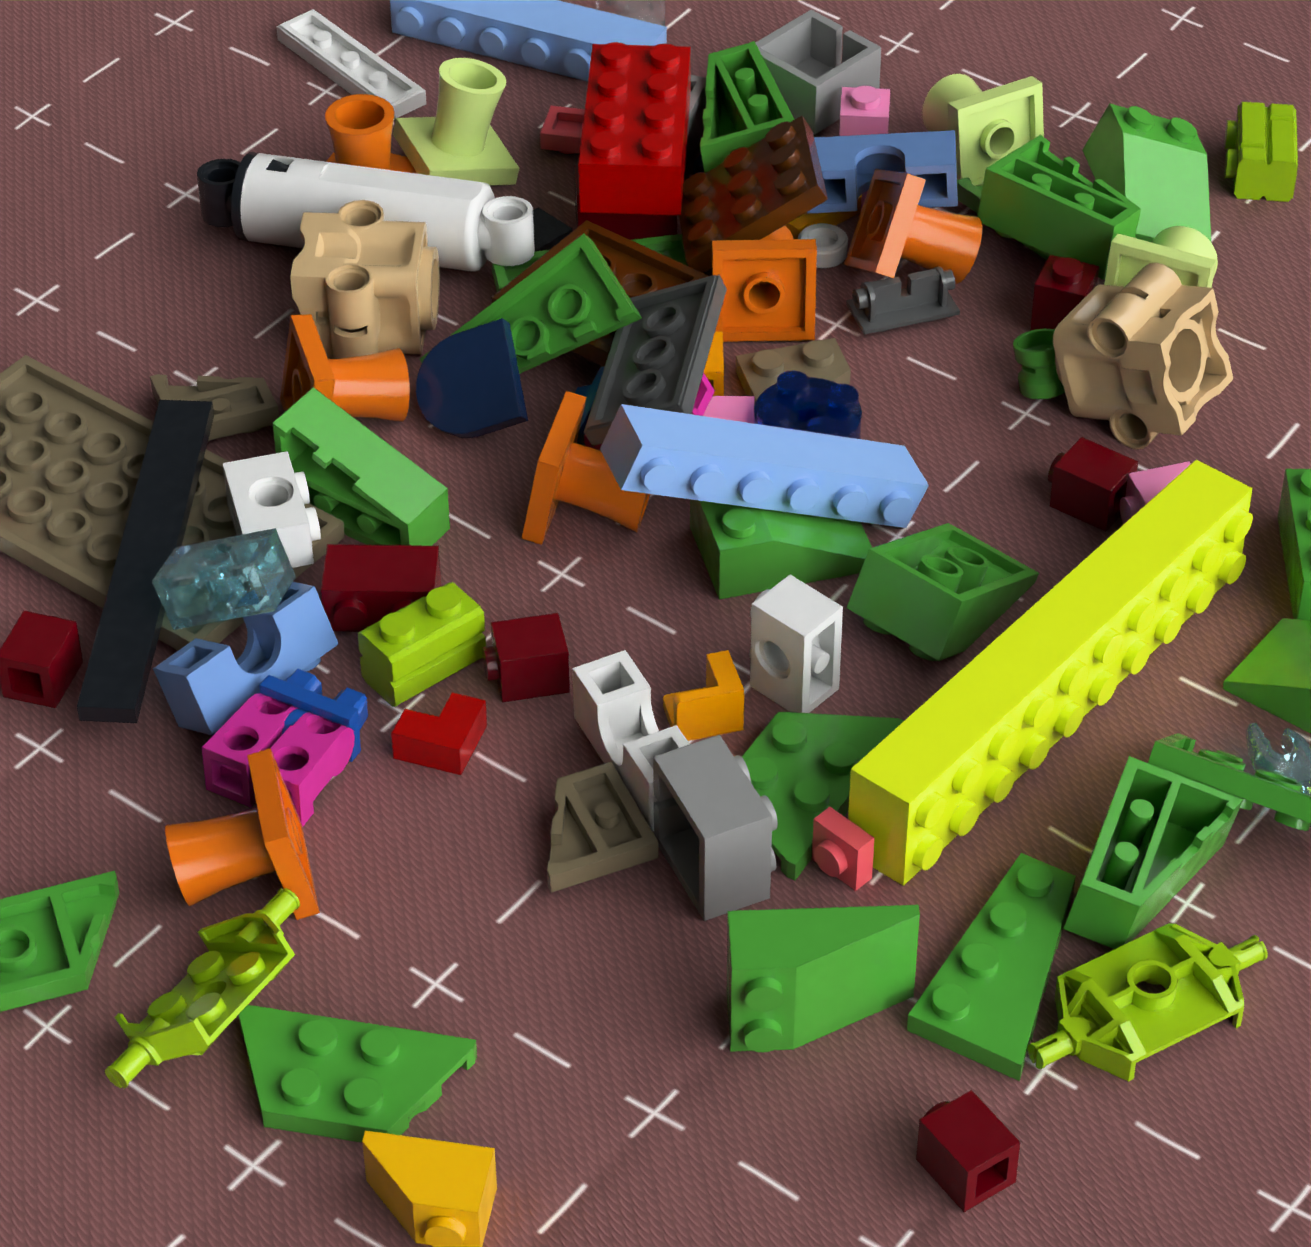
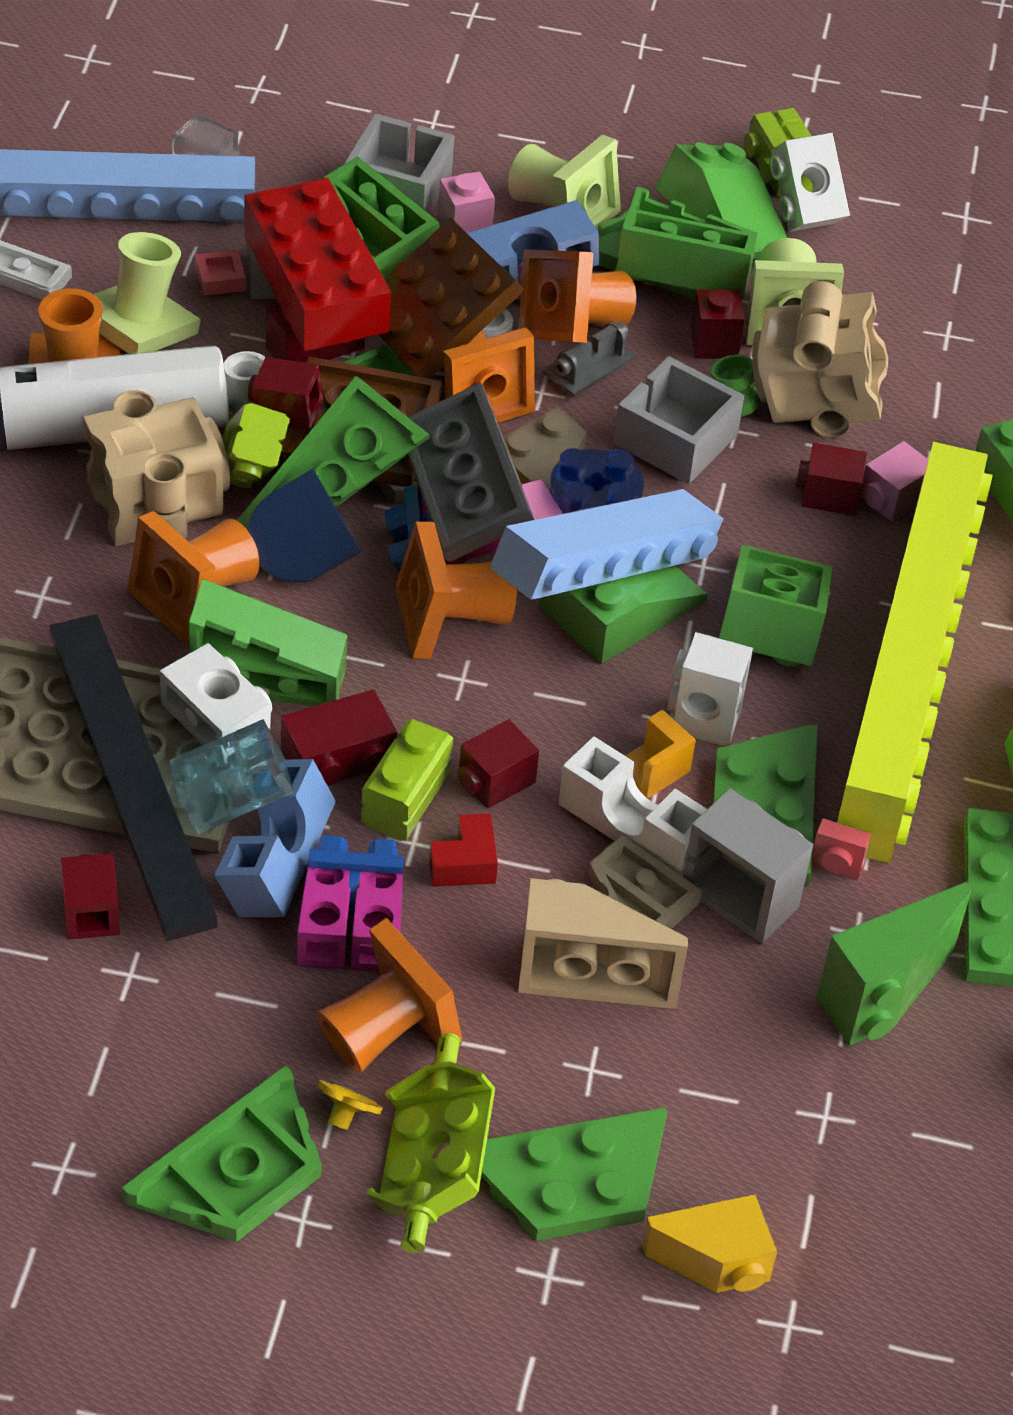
camera: 30 degrees left, 5 degrees up
dark tan wing [150,374,279,442] -> none
none -> lime brick [222,403,290,488]
none -> dark red brick [248,357,323,430]
none -> yellow plant [317,1080,383,1130]
none -> tan slope [518,878,688,1009]
none -> light grey piece [613,356,745,484]
none -> white brick [770,133,850,232]

